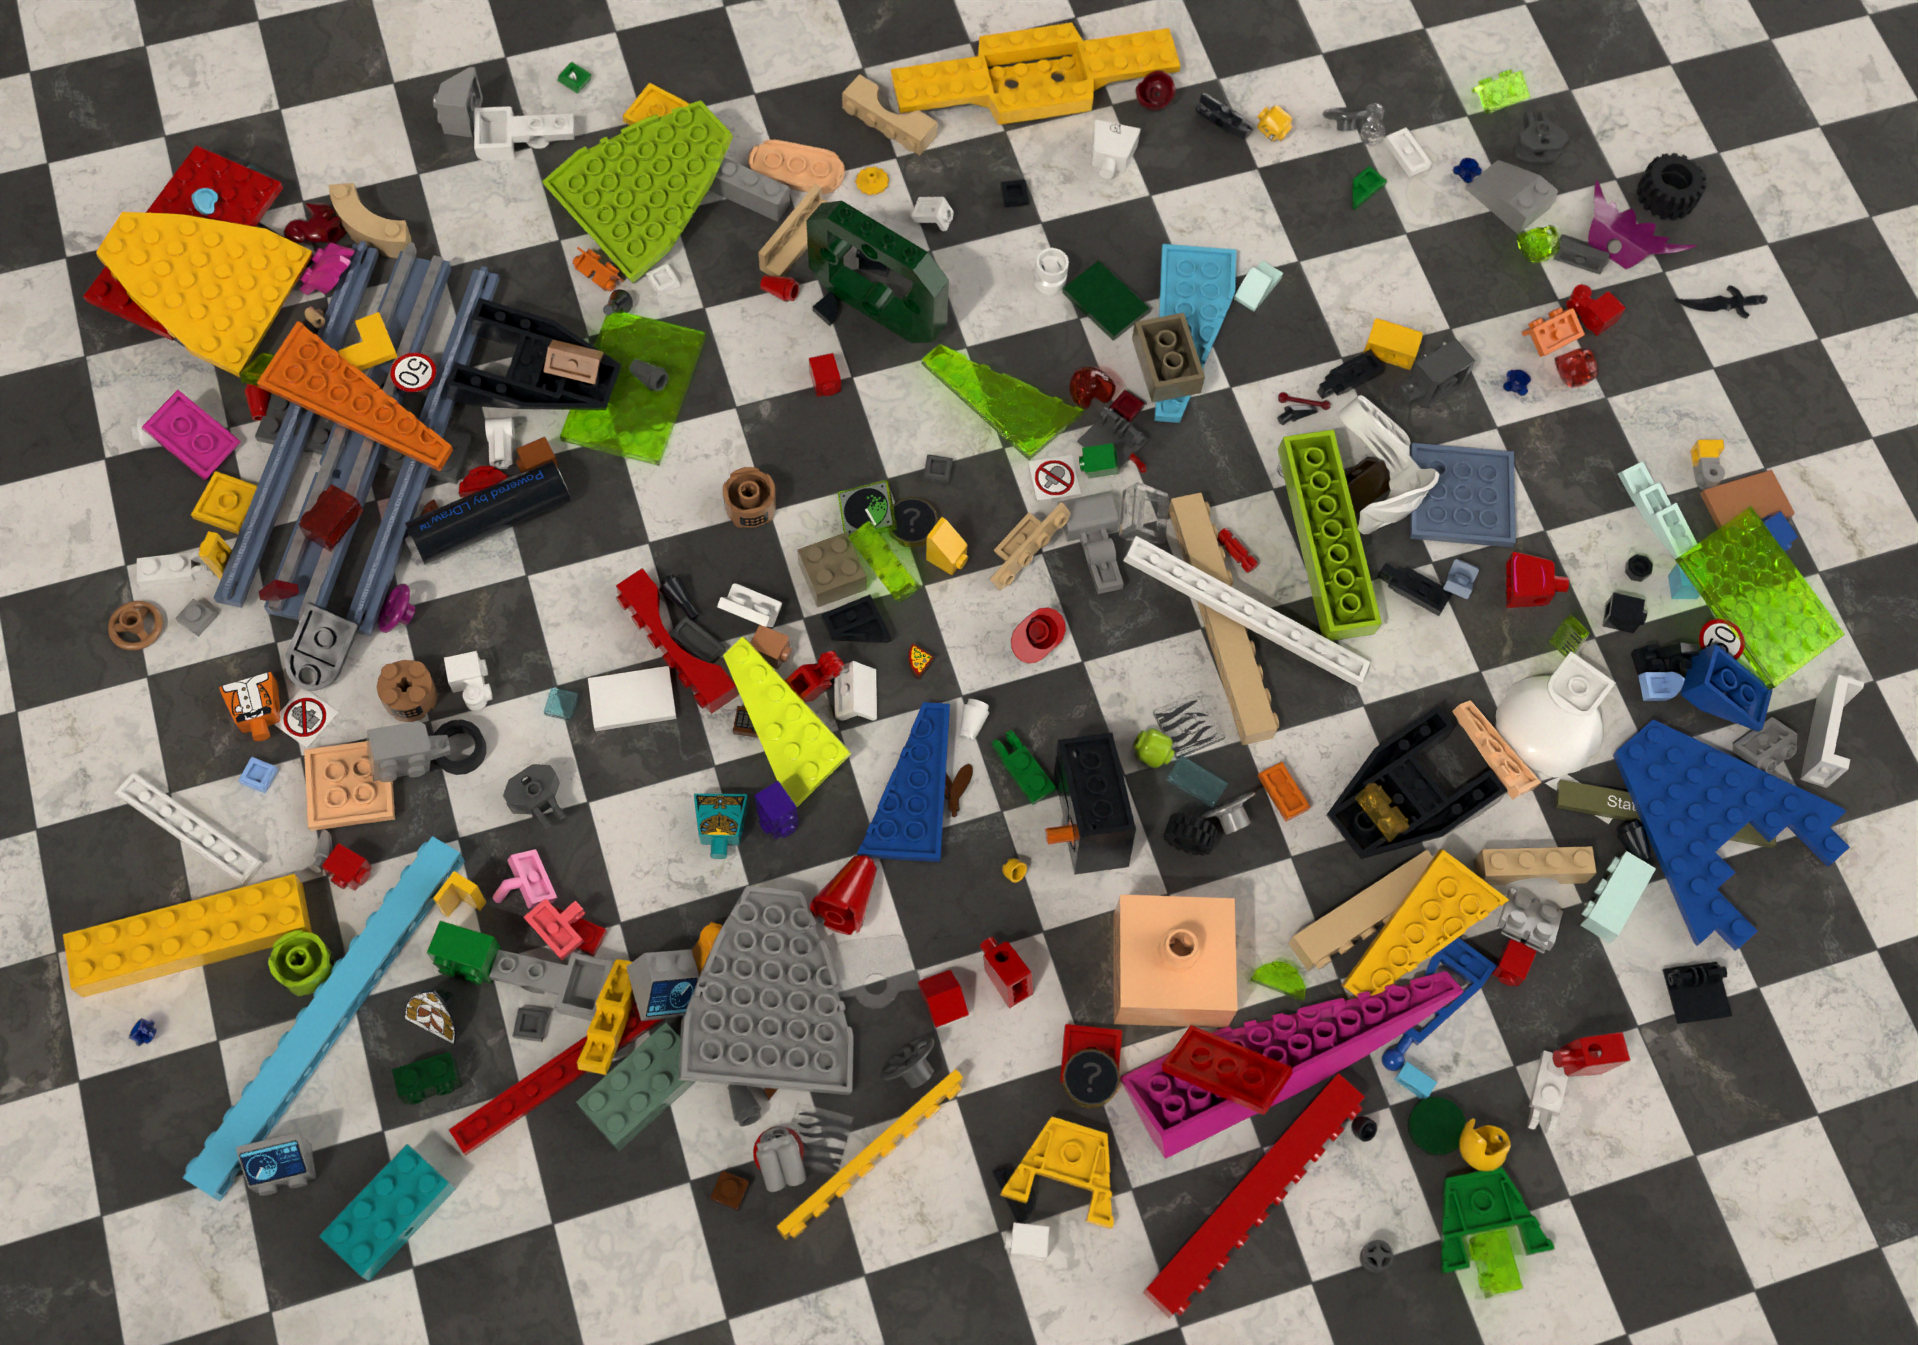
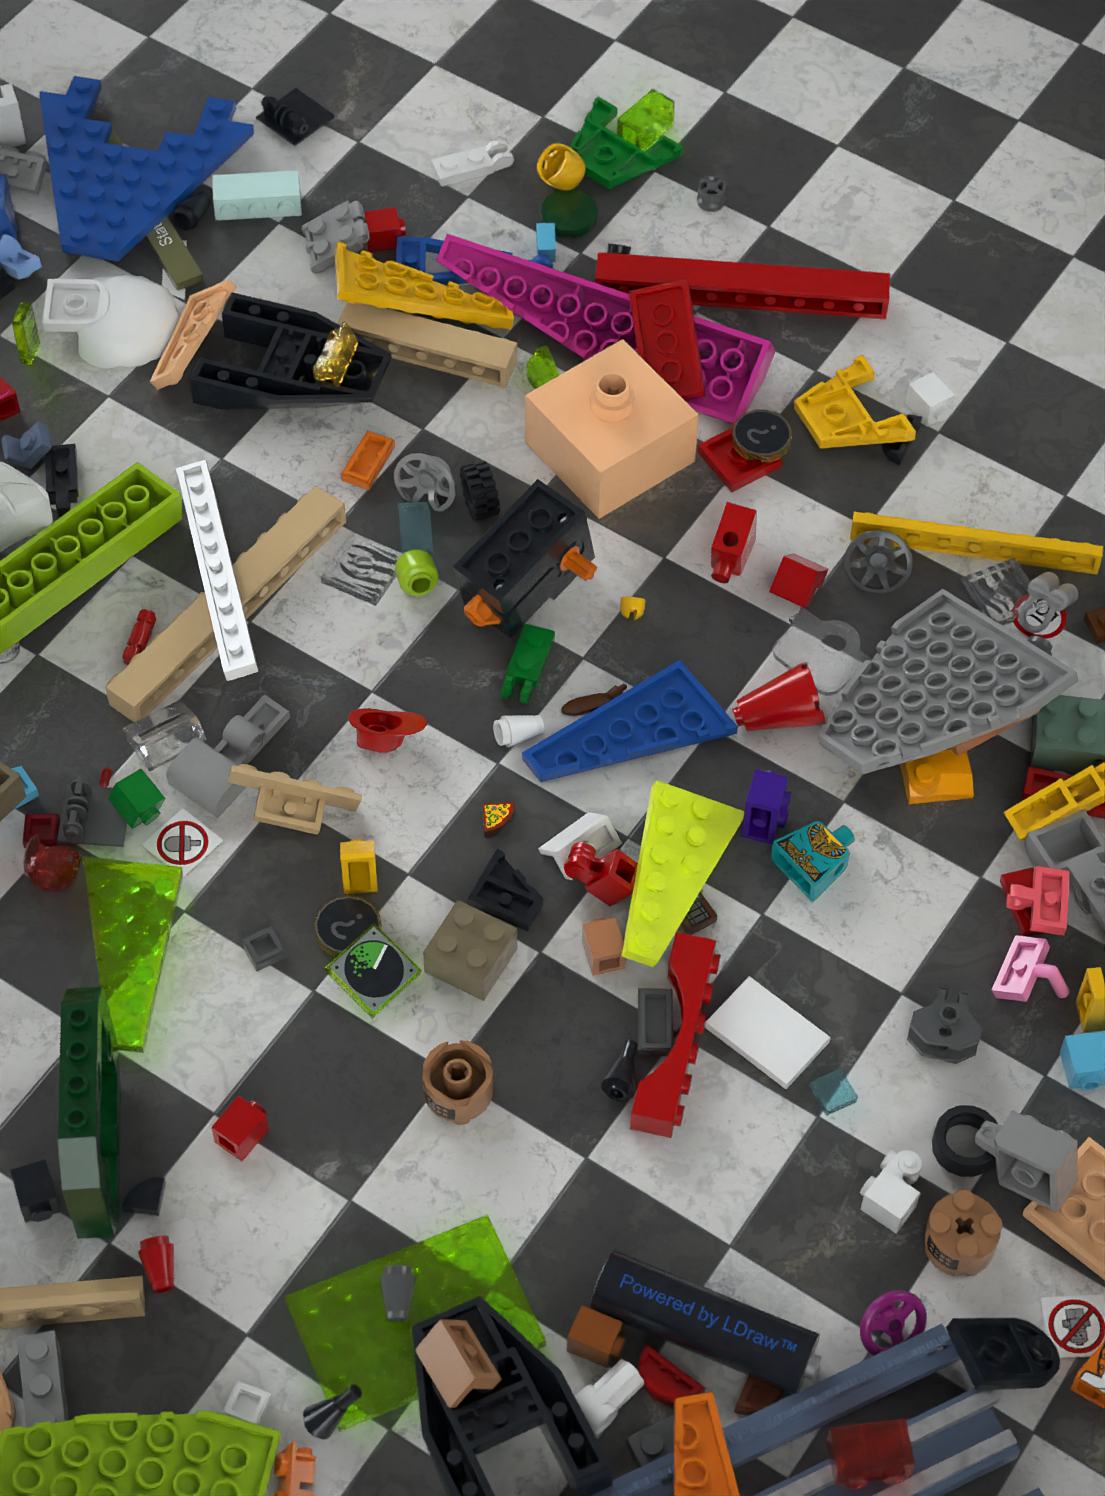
camera: 125 degrees left, 10 degrees down
dark red tile [259,579,299,601] -> none
light grey slope [626,949,699,1021] -> none
white bracket [717,583,782,627] -> none
clear neon green arch [848,521,922,603] -> none
tan arch [1474,847,1596,886] -> none
red torso [1552,1032,1631,1077] -> none

